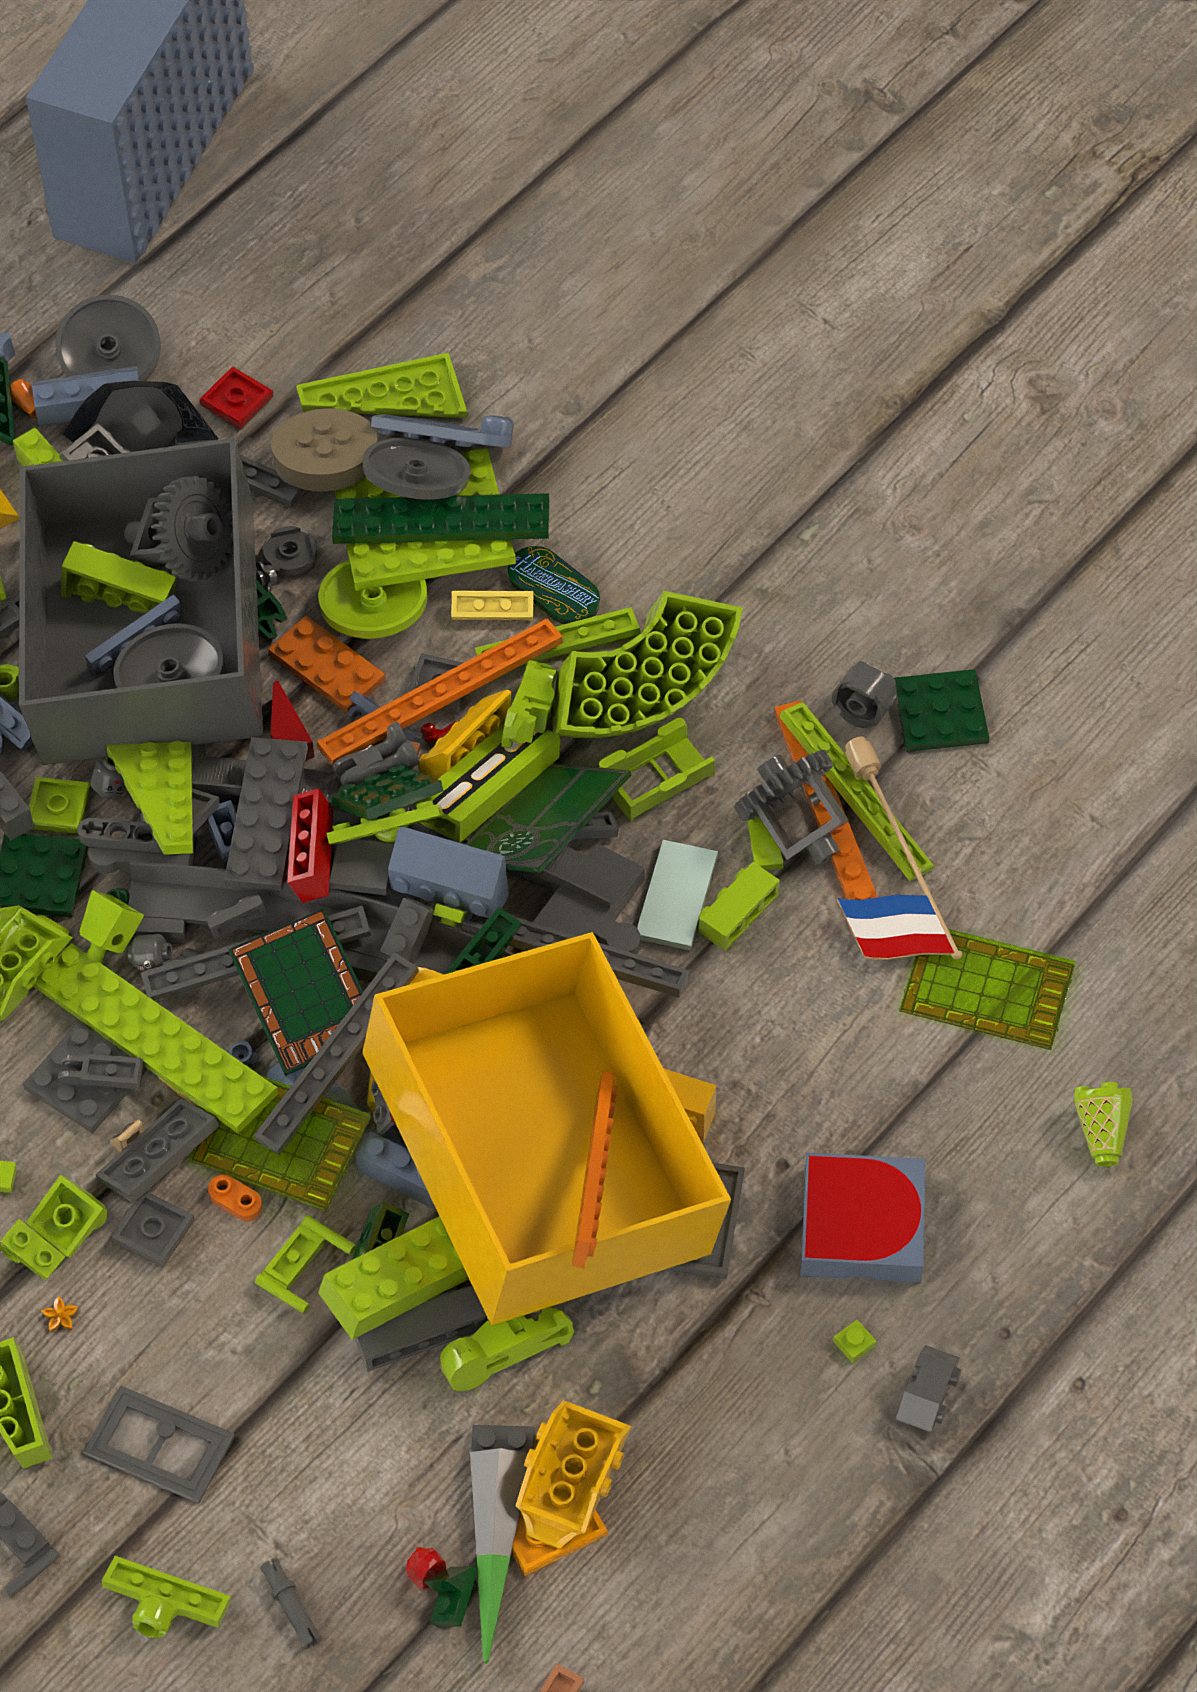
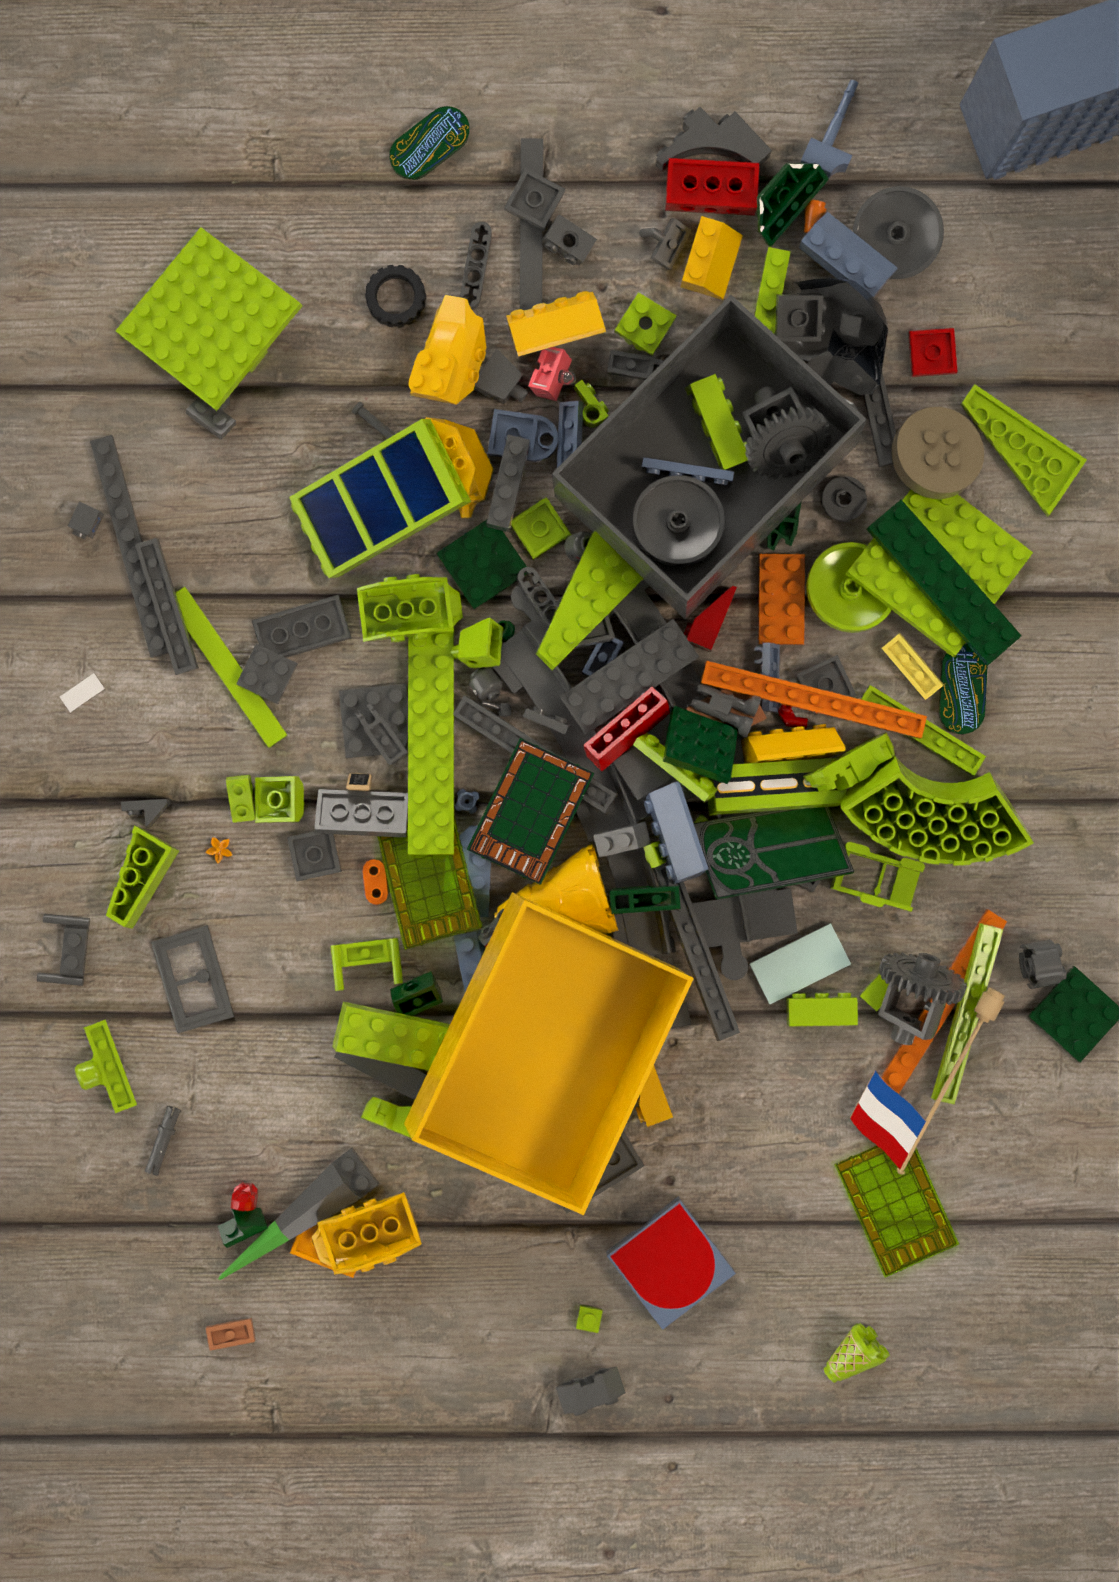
camera: 45 degrees right, 30 degrees up
dark grey plate [254,952,419,1155] -> none
dark grey plate [256,562,277,593] -> none
dark grey dish [362,438,470,499] -> none
sand blue plate [371,414,514,447] -> none
orange plate [572,1071,618,1268] -> none

